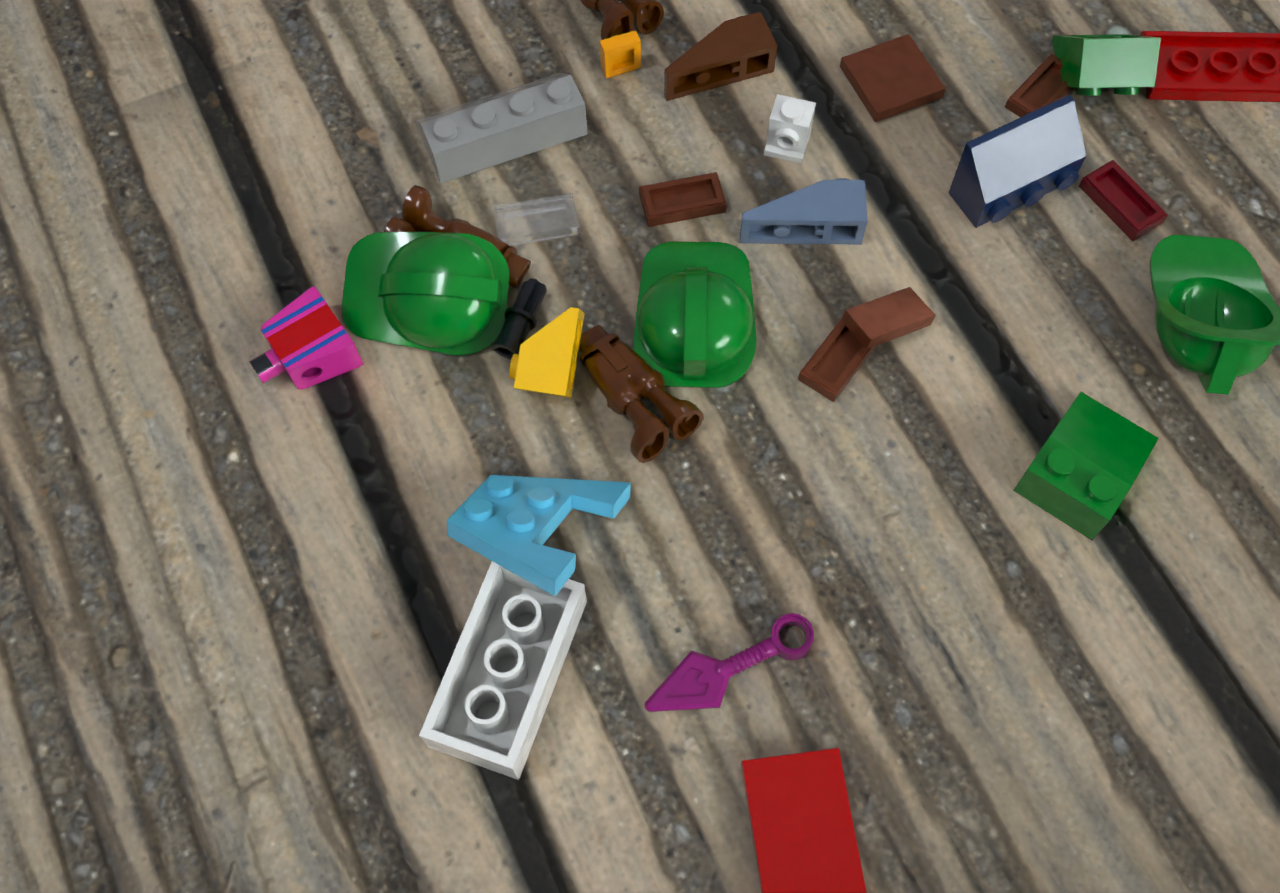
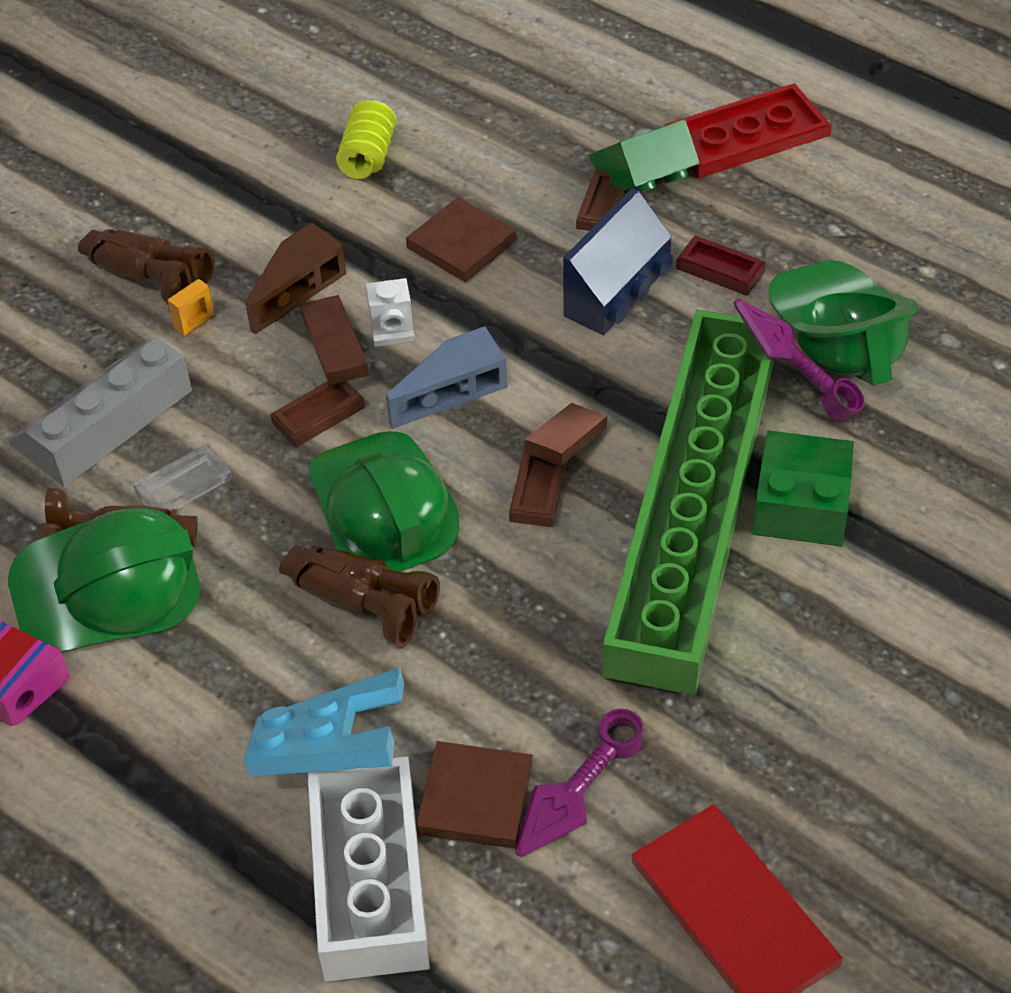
camera: 25 degrees left, 15 degrees down
black axle [493,278,547,359] -> none
yellow slope [509,307,585,398] -> none
none -> copper tile [300,295,369,385]
none -> copper tile [416,741,533,849]
none -> bright green brick [602,309,775,696]
none -> magenta piece [734,299,865,422]

